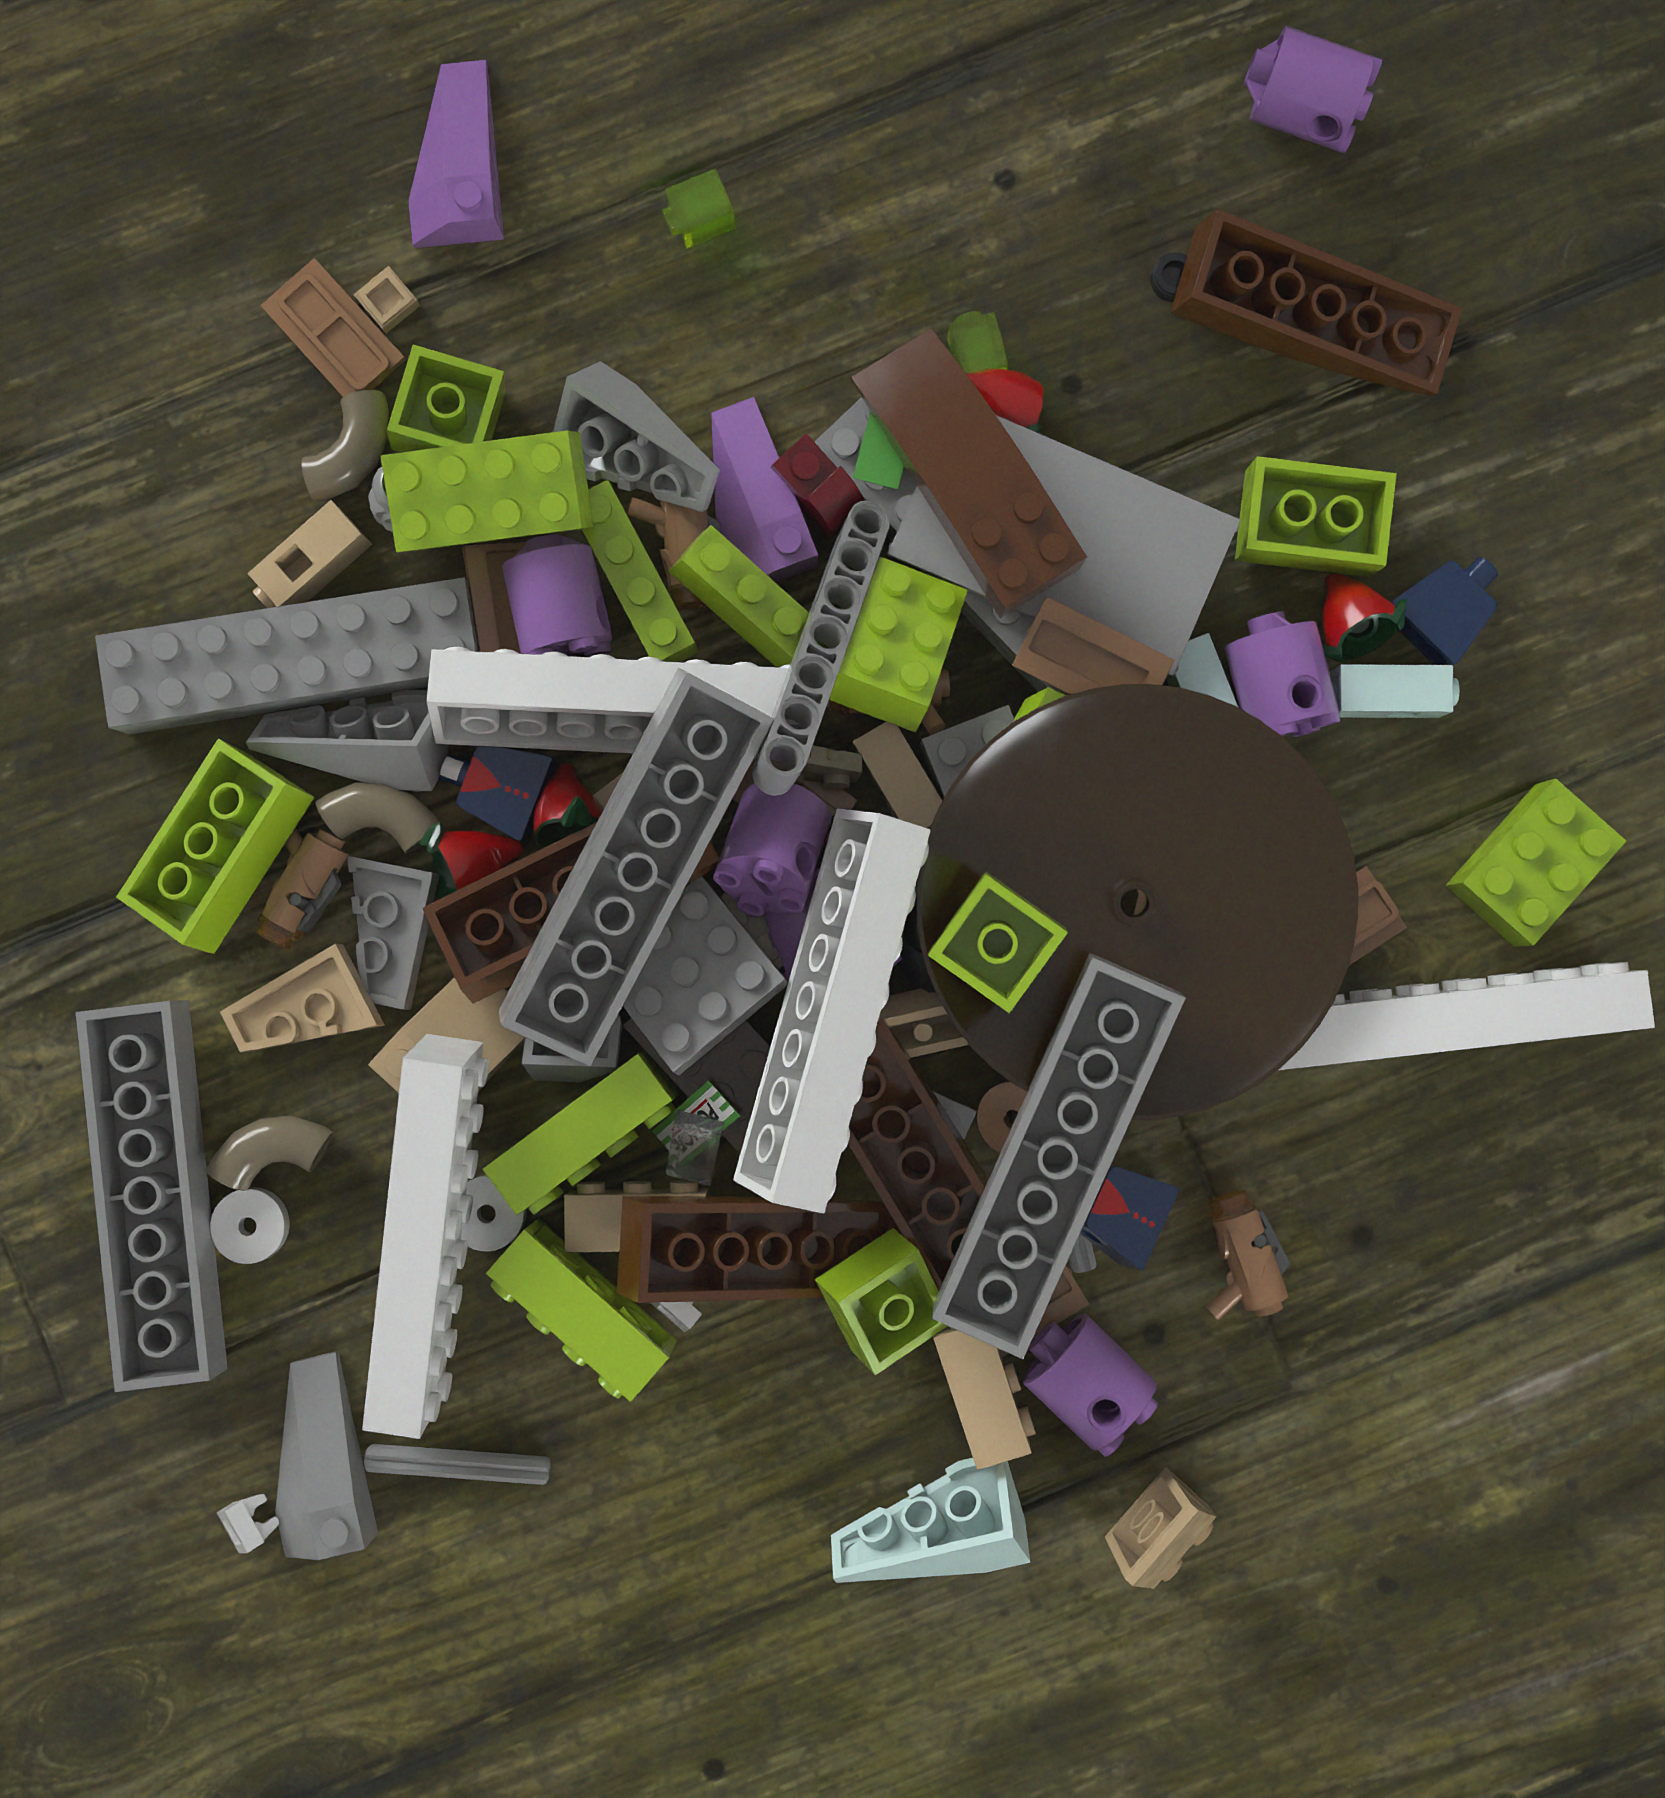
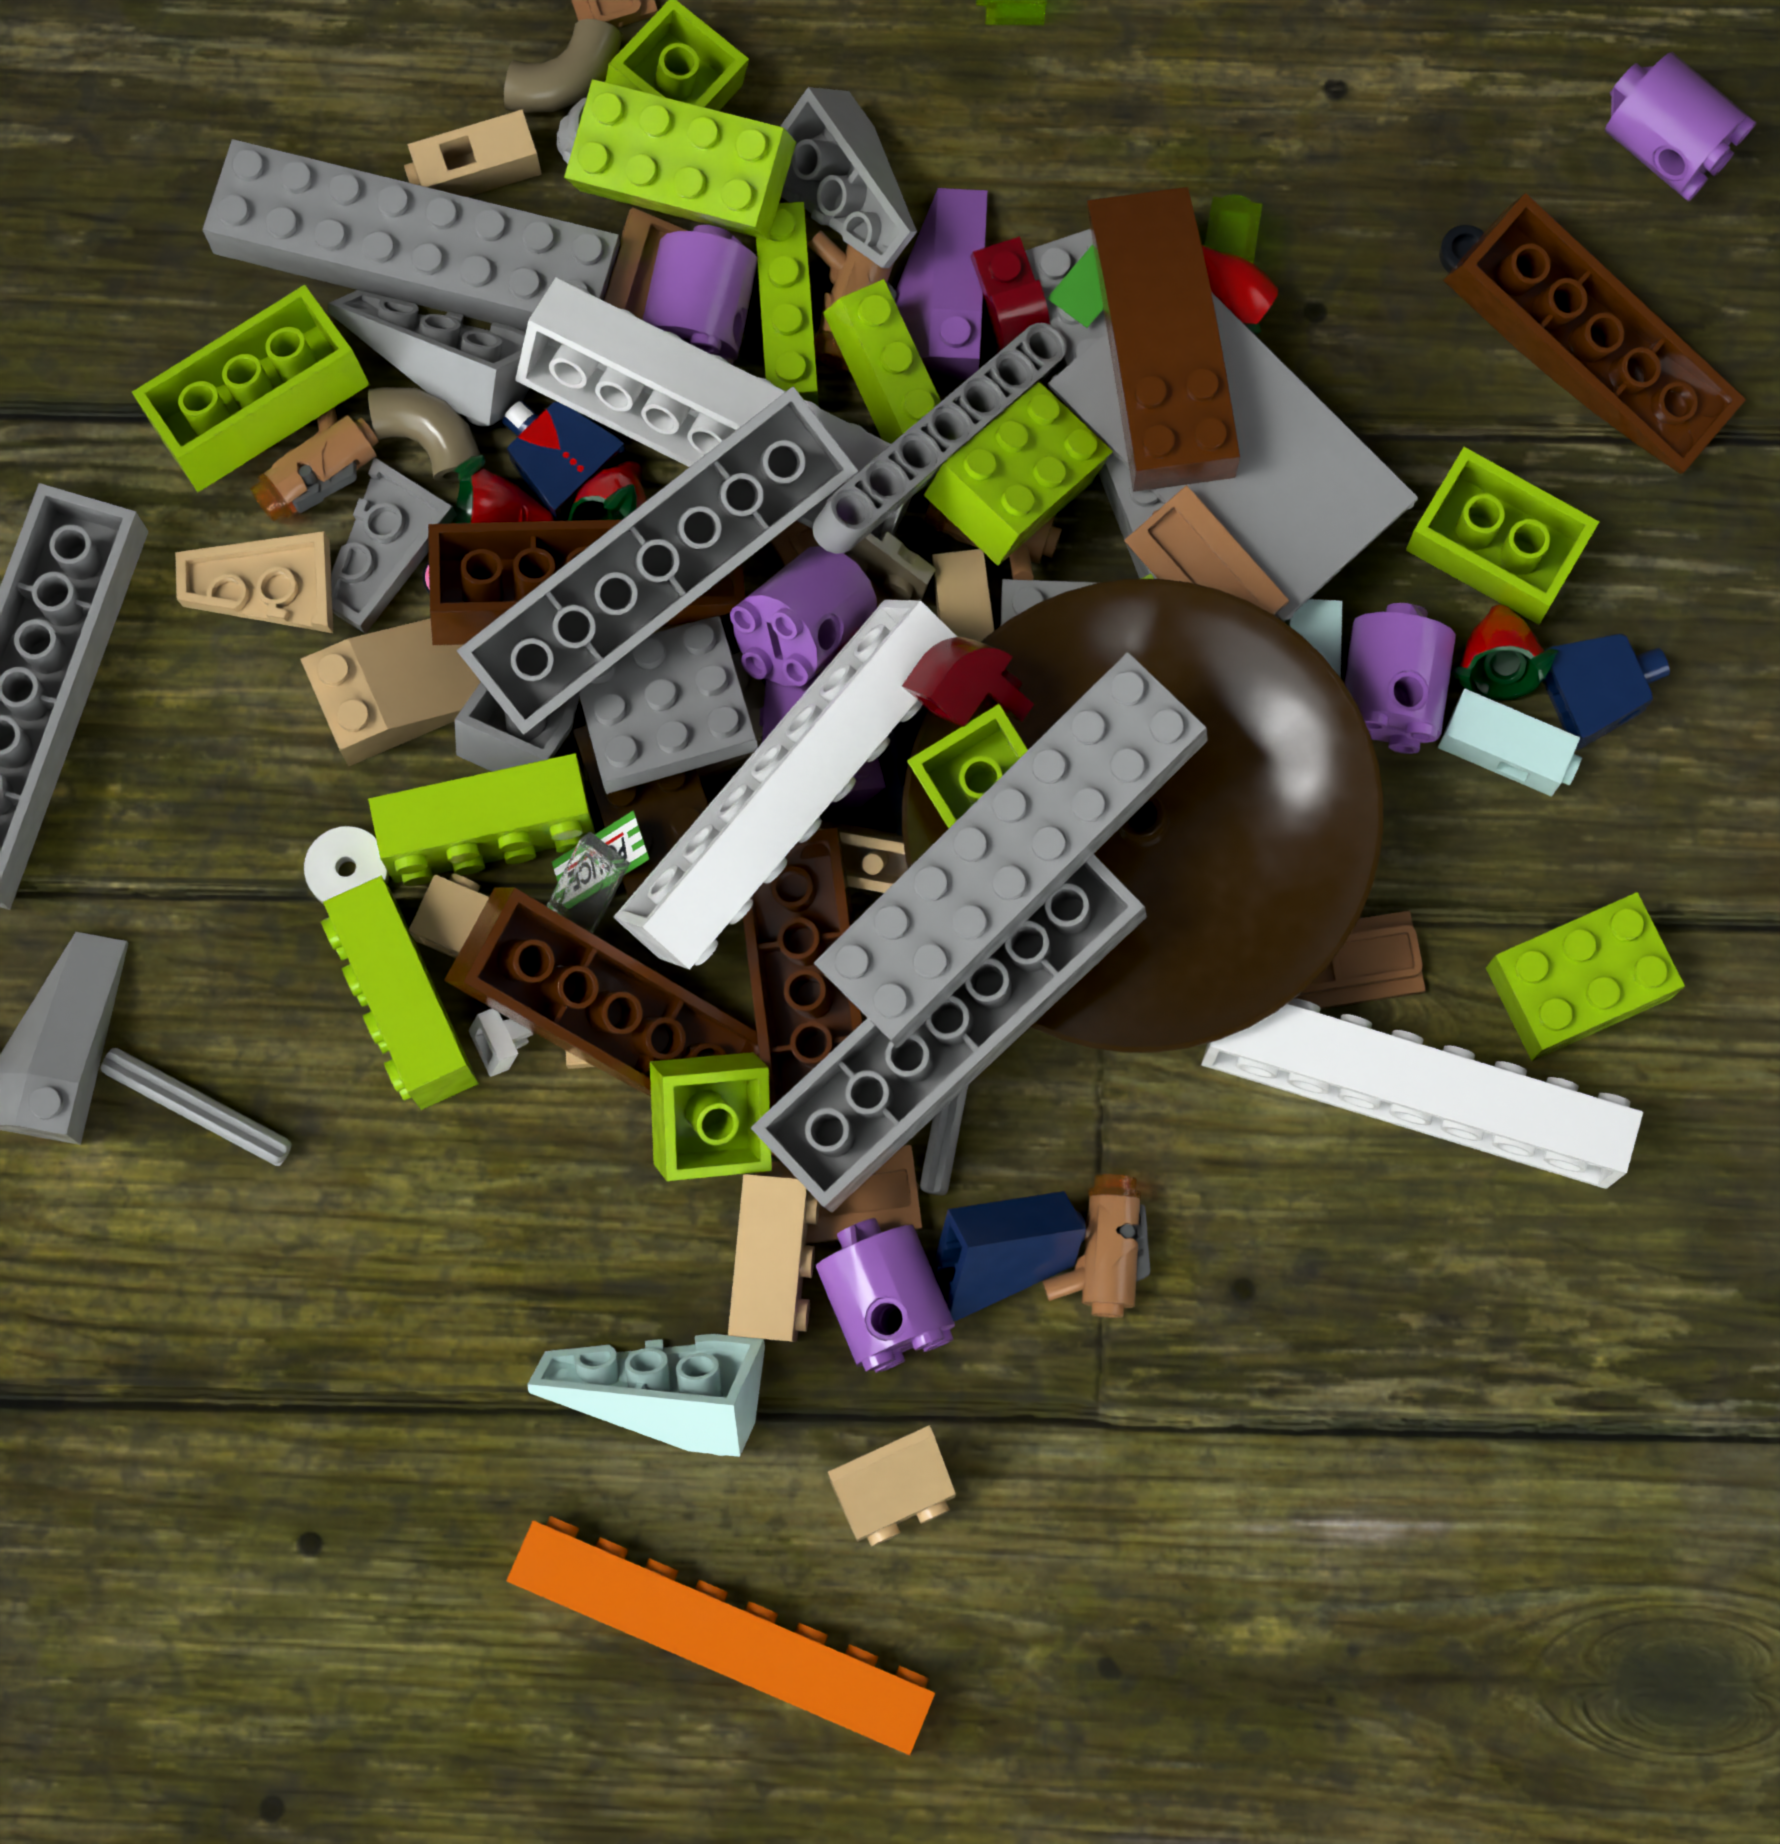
camera: 20 degrees right, 10 degrees down
dark tan cylinder [206,1115,335,1191] -> none
white piece [210,1187,290,1264] -> none
white brick [362,1034,489,1439] -> none
dark blue torso [1080,1165,1180,1271] -> none
none -> orange brick [506,1516,935,1755]
none -> light grey brick [814,652,1208,1048]
none -> dark red brick [902,637,1034,727]
none -> dark blue slope [932,1191,1086,1321]

